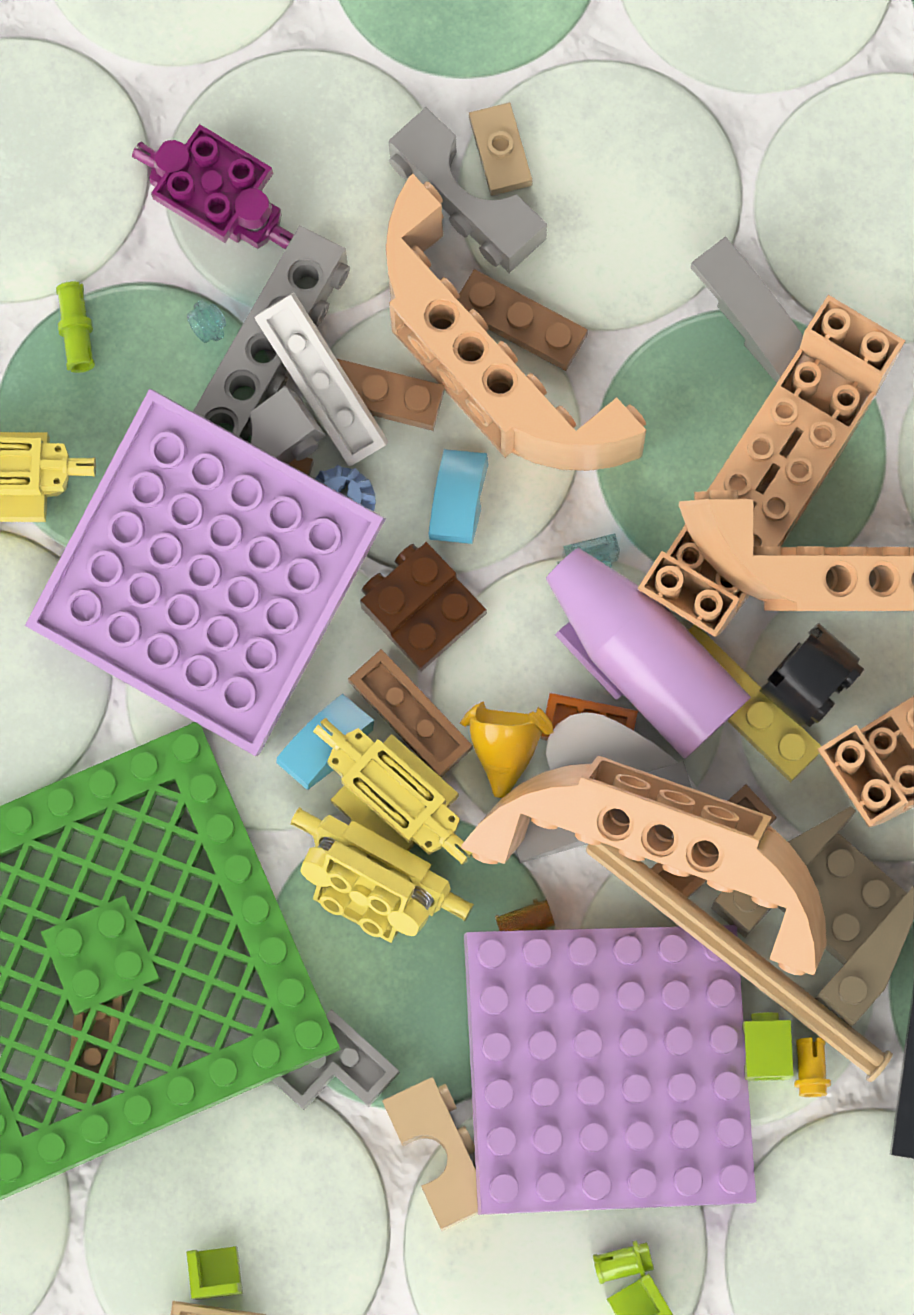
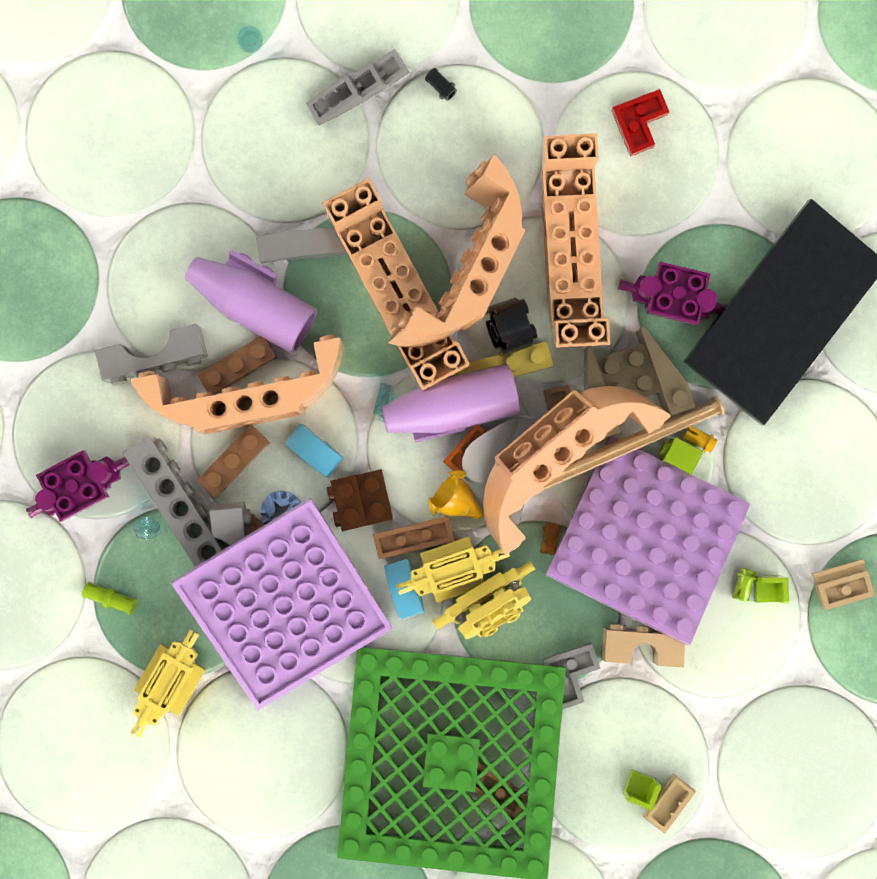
camera: 65 degrees left, 10 degrees up
white plate [254,292,388,467] -> none
tan plate [469,102,532,196] -> none
none -> lavender piece [185,250,318,354]

